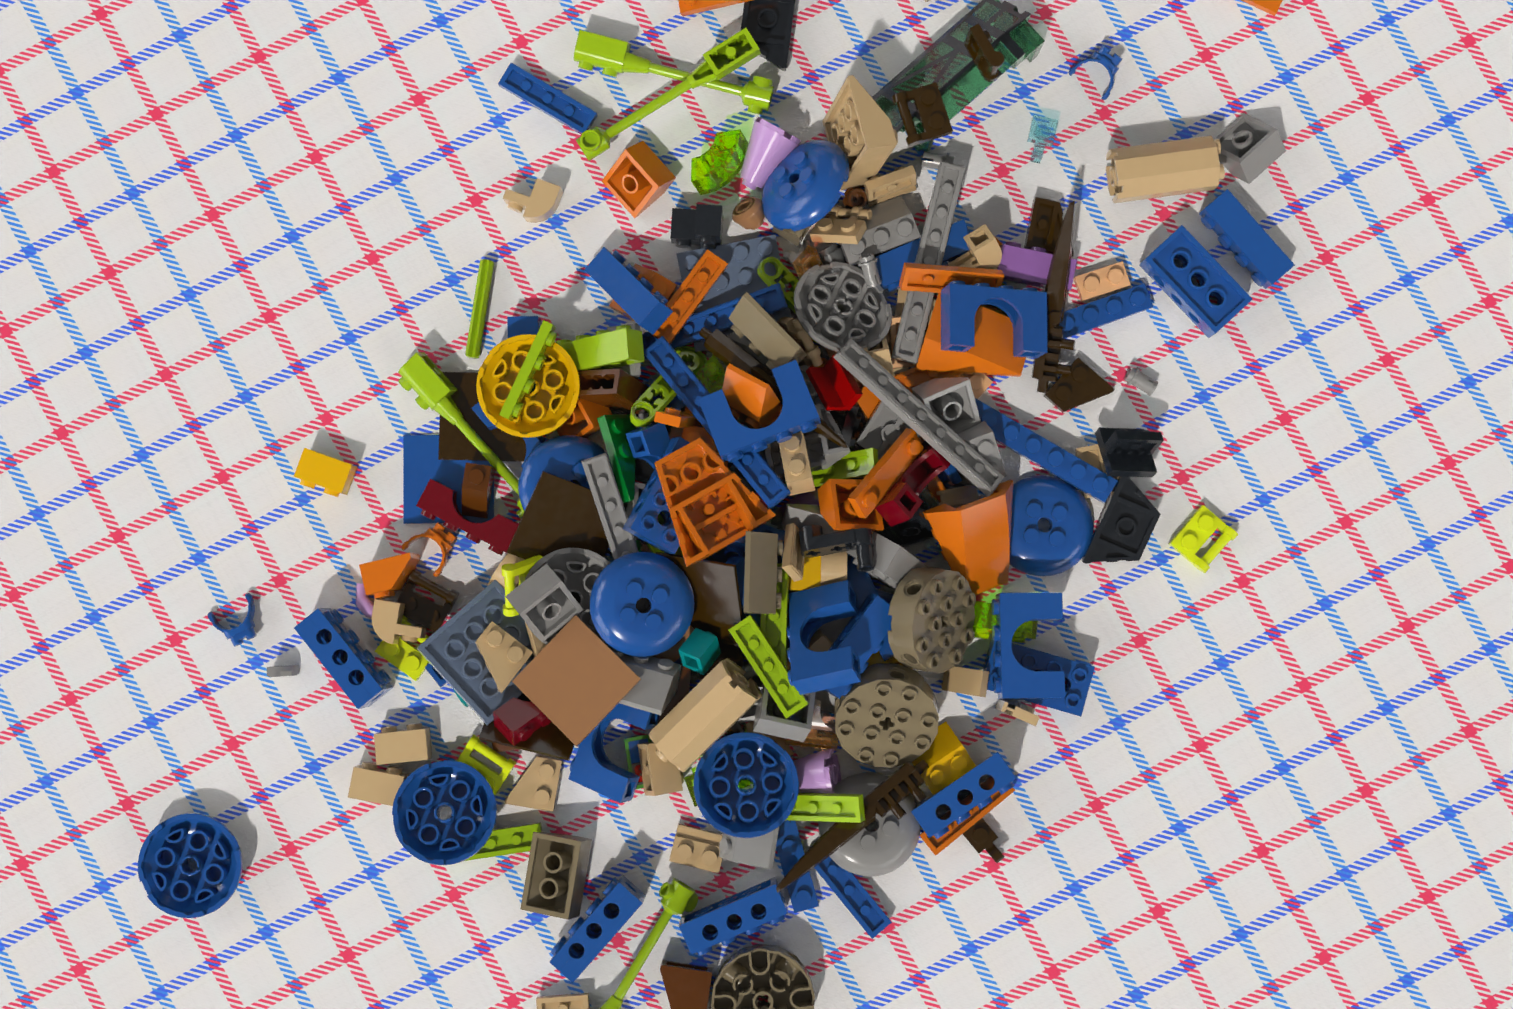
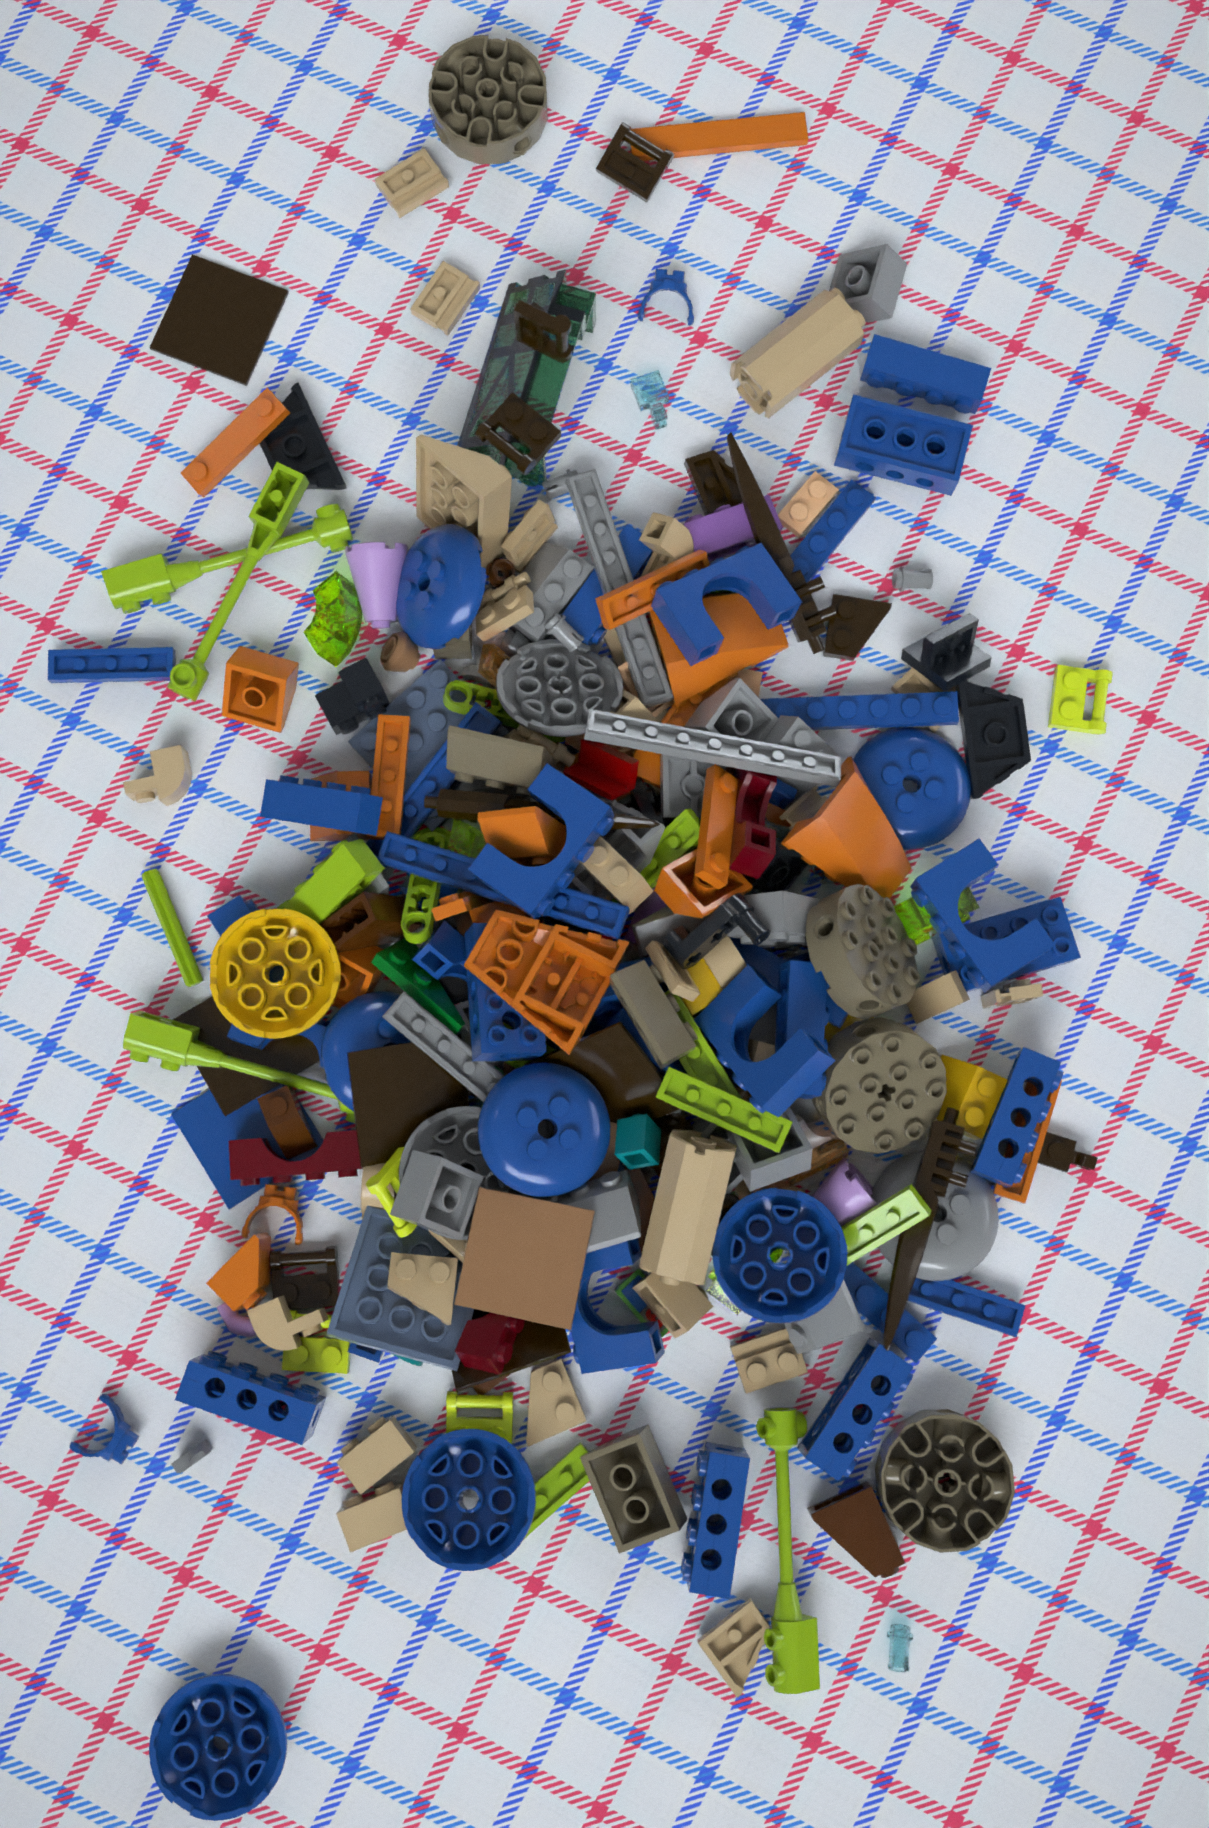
camera: 40 degrees left, 5 degrees down
yellow brick [294,448,357,497] -> none
lime plate [499,320,557,421] -> none

